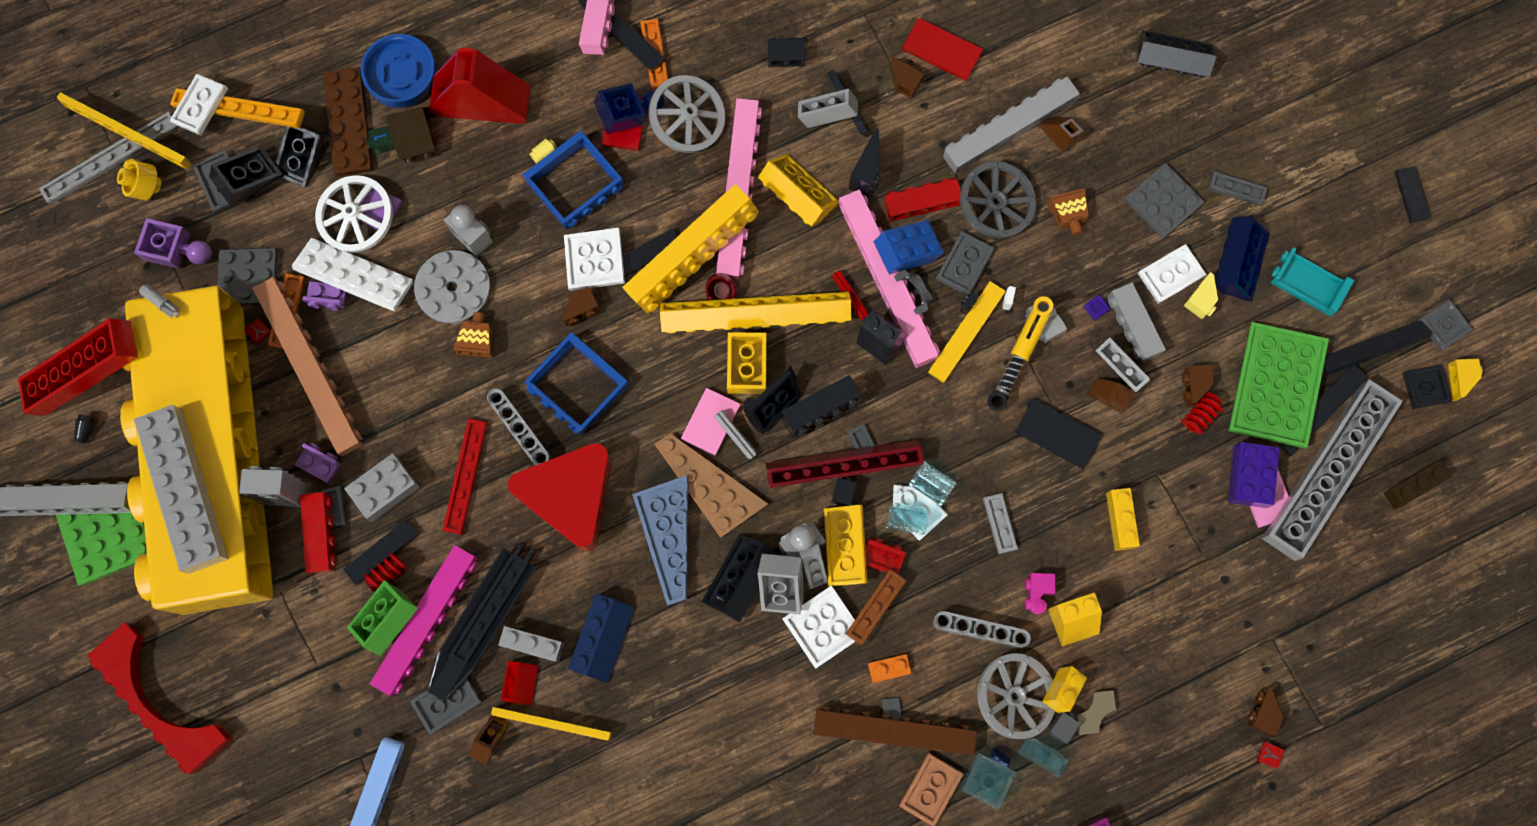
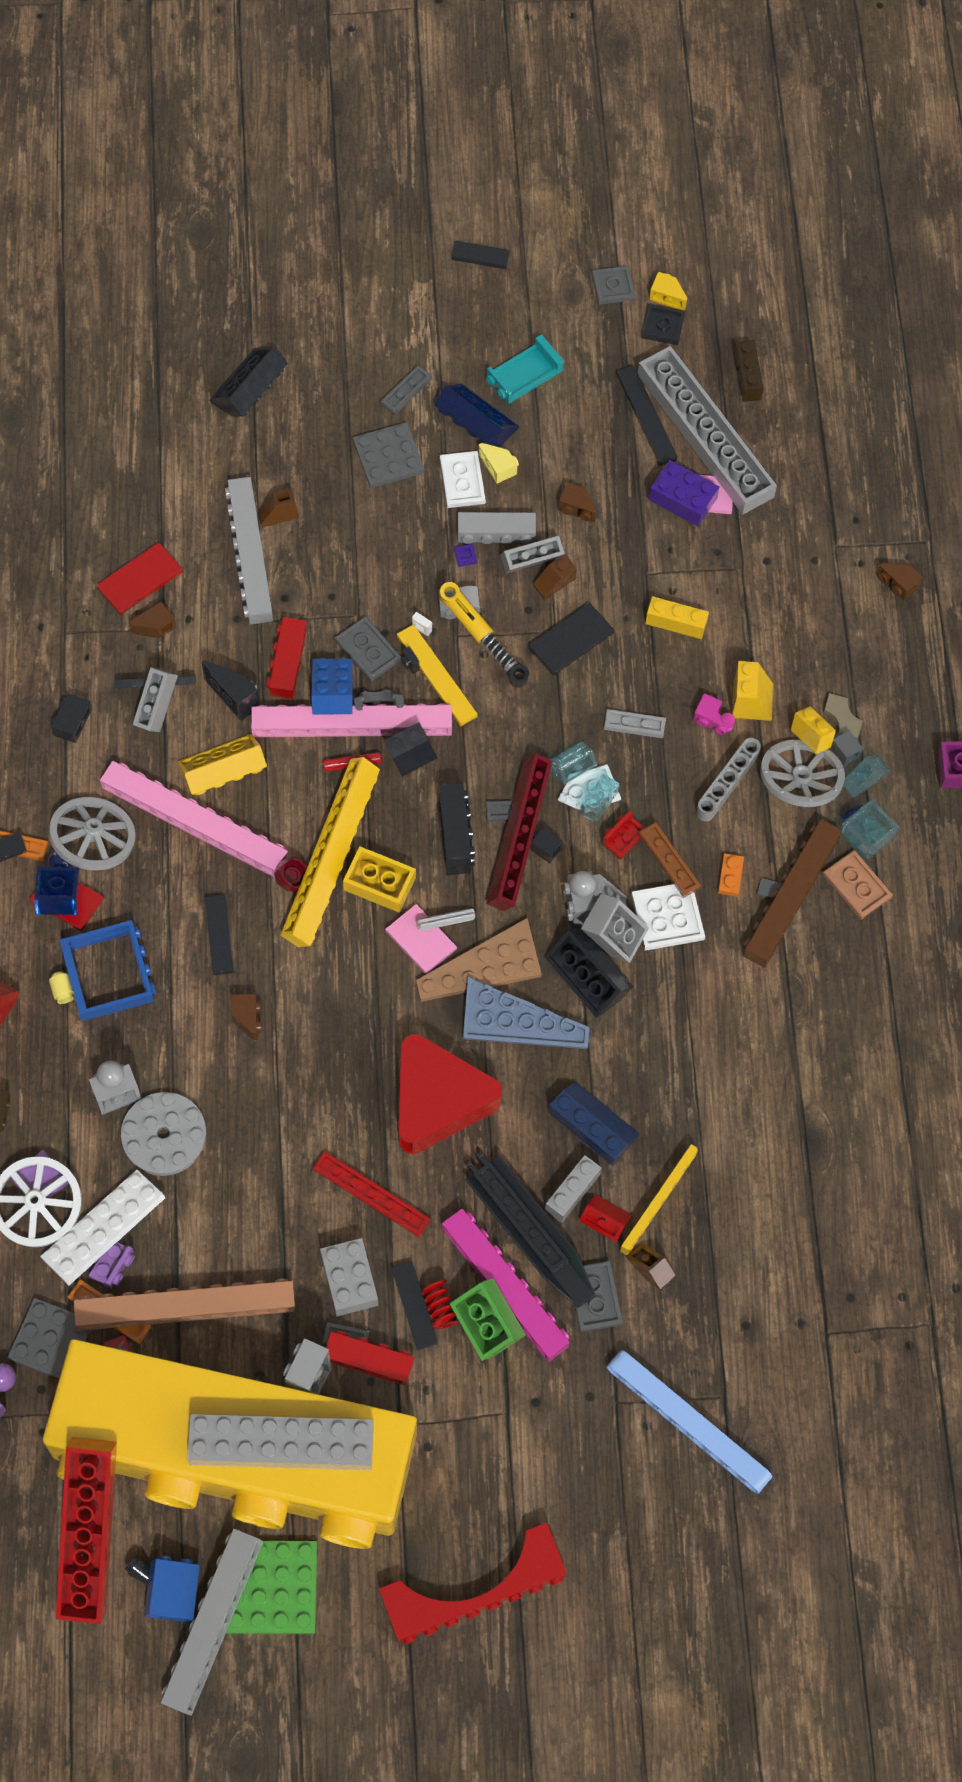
camera: 70 degrees left, 10 degrees down
light grey piece [139,284,181,318] -> none
medium lavender bracket [295,443,341,484] -> none
dark orange torso [453,312,493,358] -> none
light grey beam [487,389,551,465] -> none
blue window [524,332,629,436] -> none
white plate [564,228,625,291] -> none
yellow brick [622,184,759,314] -> none
black slope [743,365,802,435] -> none
yellow tile [824,505,868,586] -> none
dark grey wheel [960,161,1036,238] -> none
dark orange torso [1047,188,1088,235] -> none
red piece [1181,392,1223,435] -> none
bright green plate [1228,322,1329,449] -> none
red tile [1256,742,1284,769] -> none
black tile [1323,321,1432,376] -> none
none -> blue brick [144,1556,200,1622]

